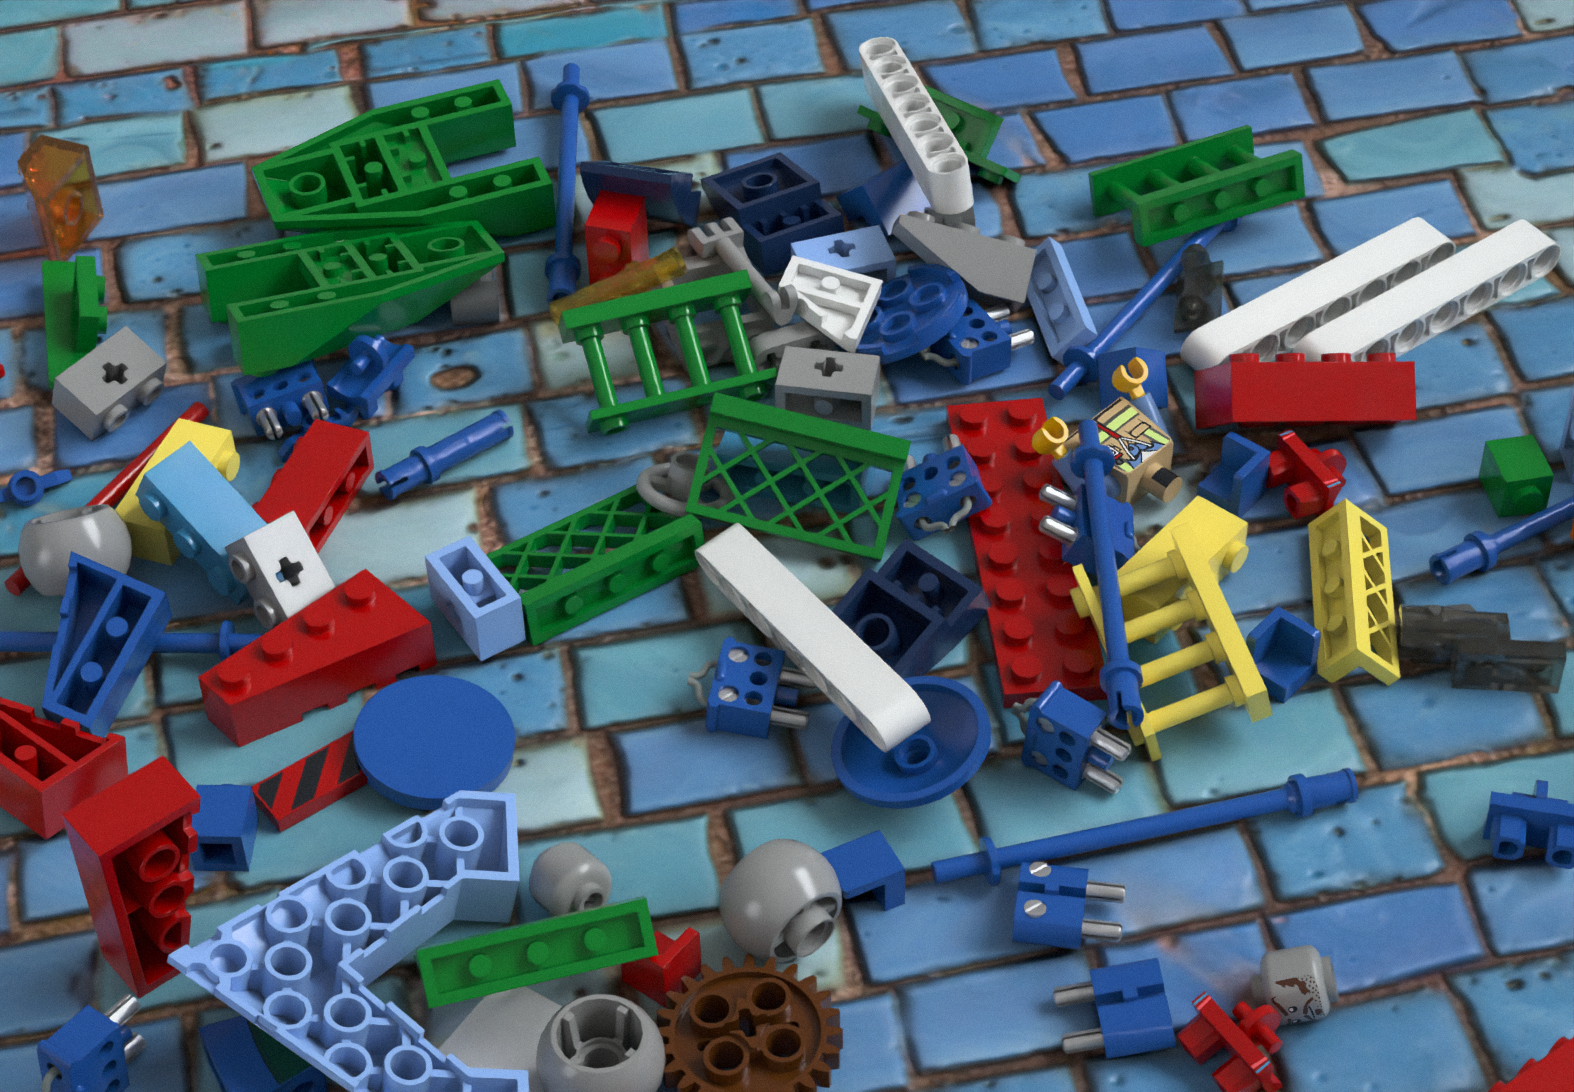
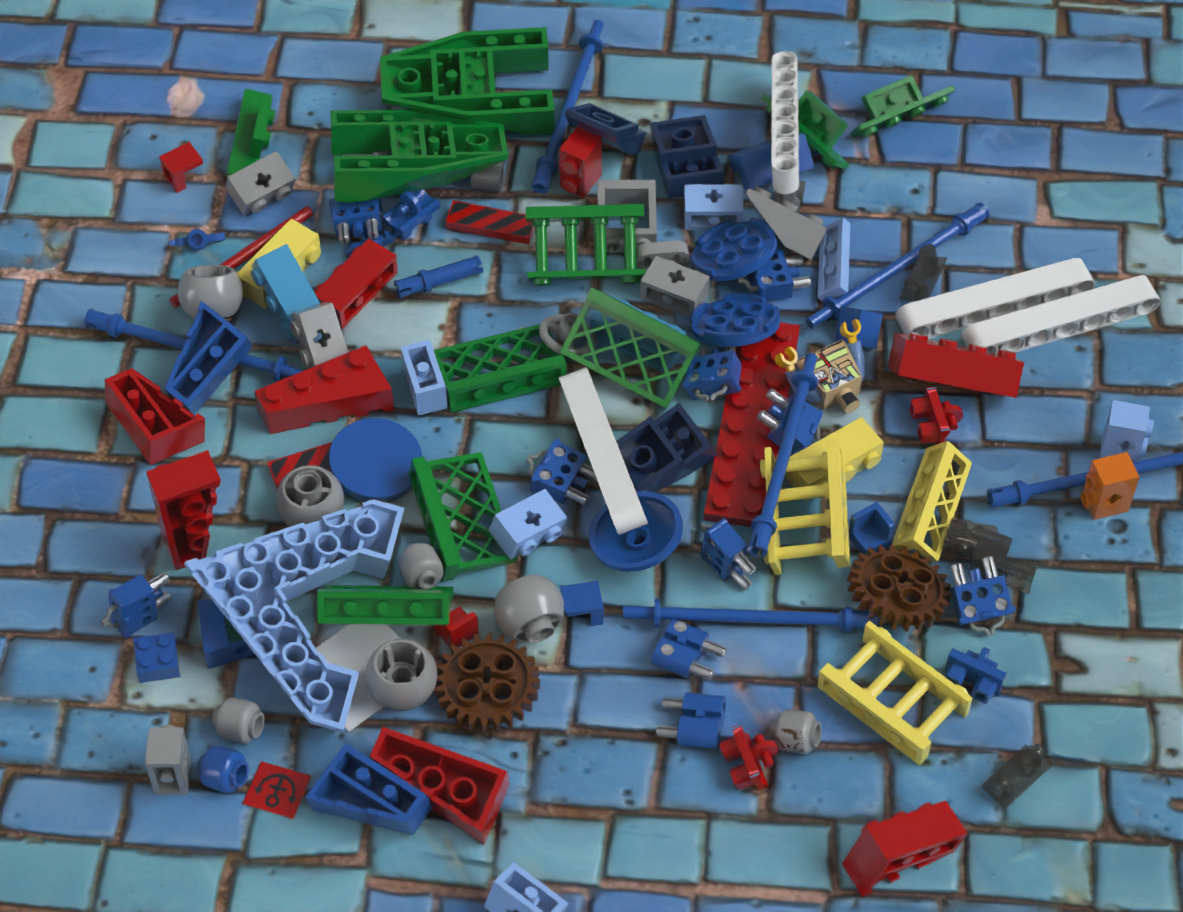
camera: 15 degrees right, 10 degrees up
clear orange slope [17,134,104,261] -> none
blue brick [190,784,259,872] -> none
clear yellow pin [549,246,687,327] -> none
light grey hinge [687,217,798,326] -> none
white wing [778,255,883,353] -> none
green fence [1088,125,1306,247] -> none
blue panel [1196,431,1271,518] -> none
green brick [1478,434,1554,518] -> none
none -> light grey wheel [276,465,344,527]
none -> green fence [408,452,518,582]
none -> red tile [445,200,535,245]
none -> light blue brick [489,489,567,559]
none -> blue tile [690,293,781,347]
none -> light yellow fence [817,621,973,766]
none -> reddish brown gear [847,544,952,632]
none -> green bracket [850,75,955,138]
none -> blue piece [950,556,1016,636]

